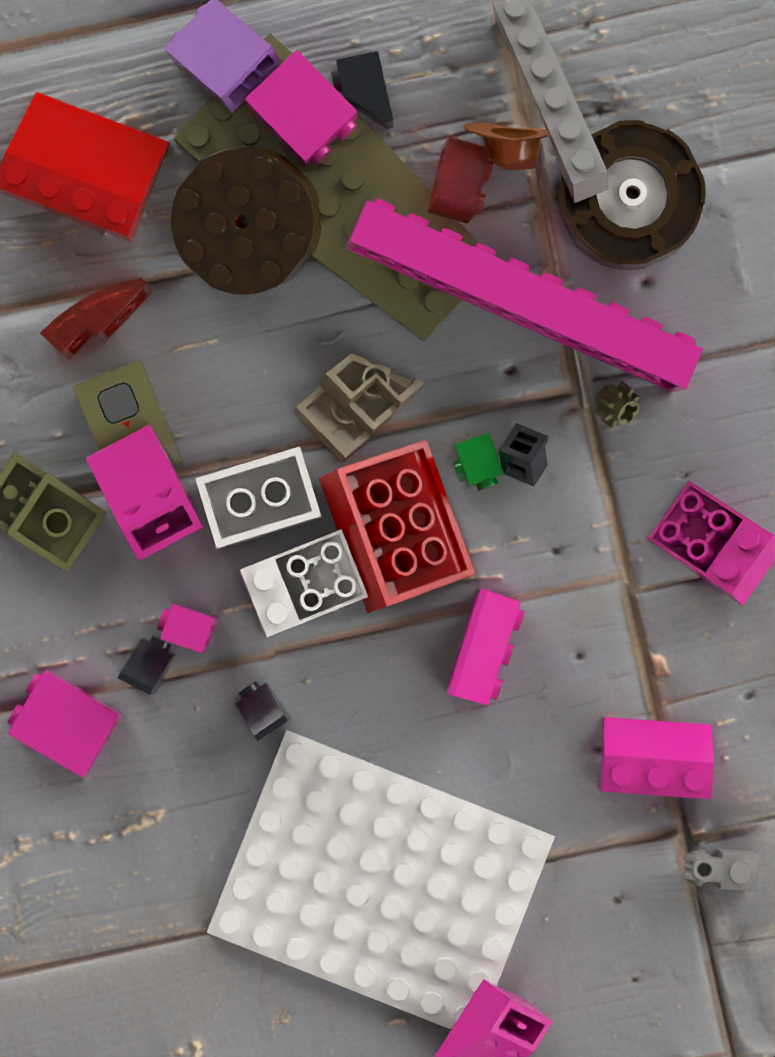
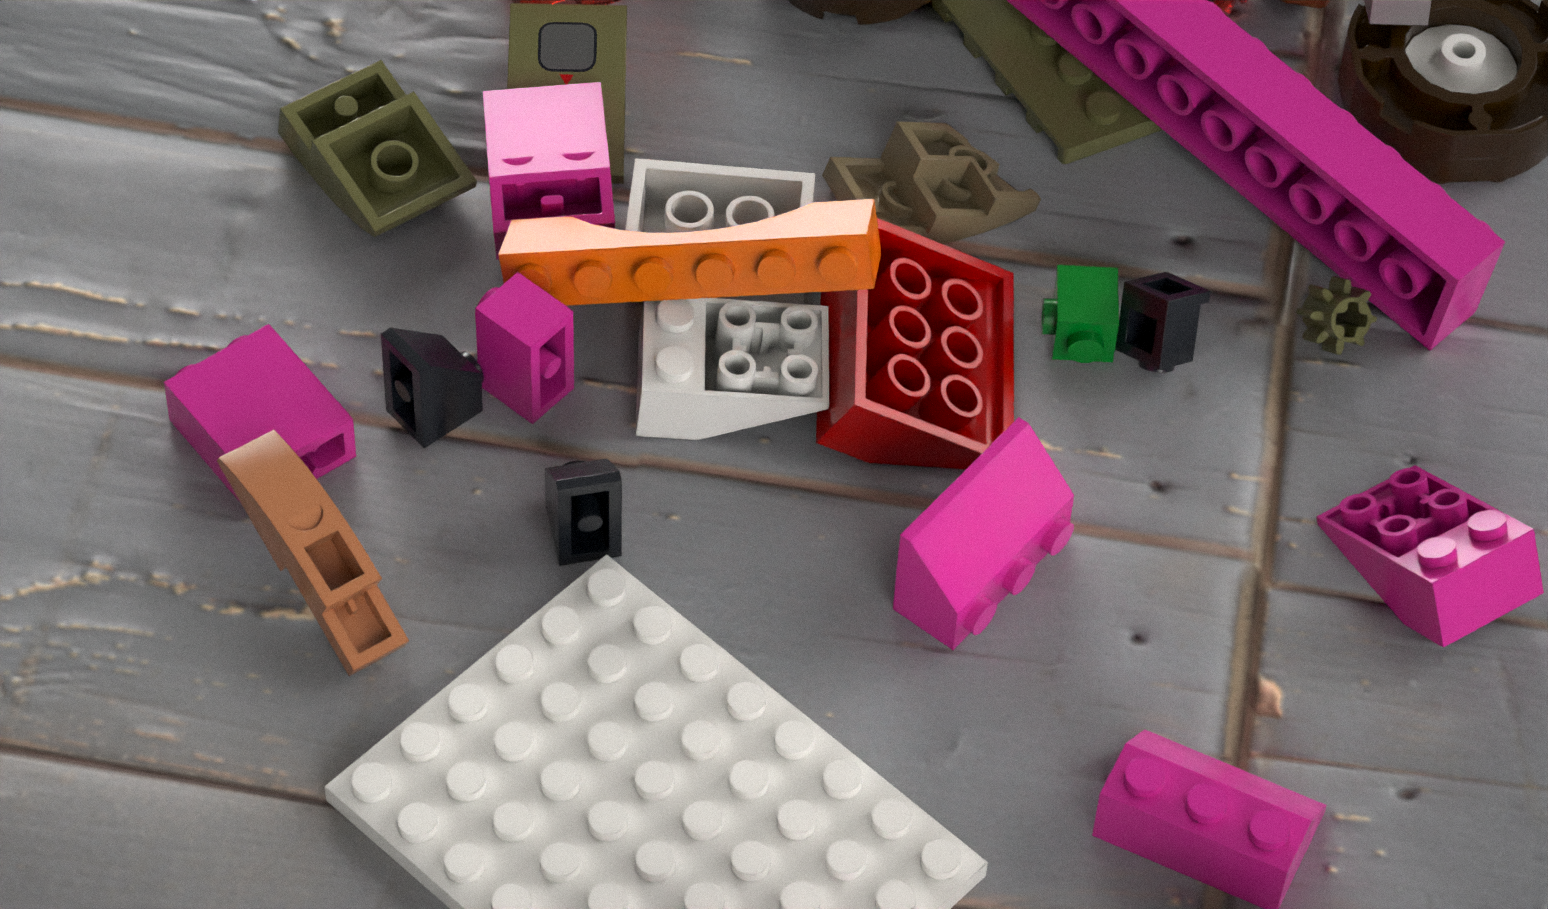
camera: 20 degrees right, 35 degrees down
none -> nougat slope [217,430,409,676]
none -> orange arch [498,199,881,306]

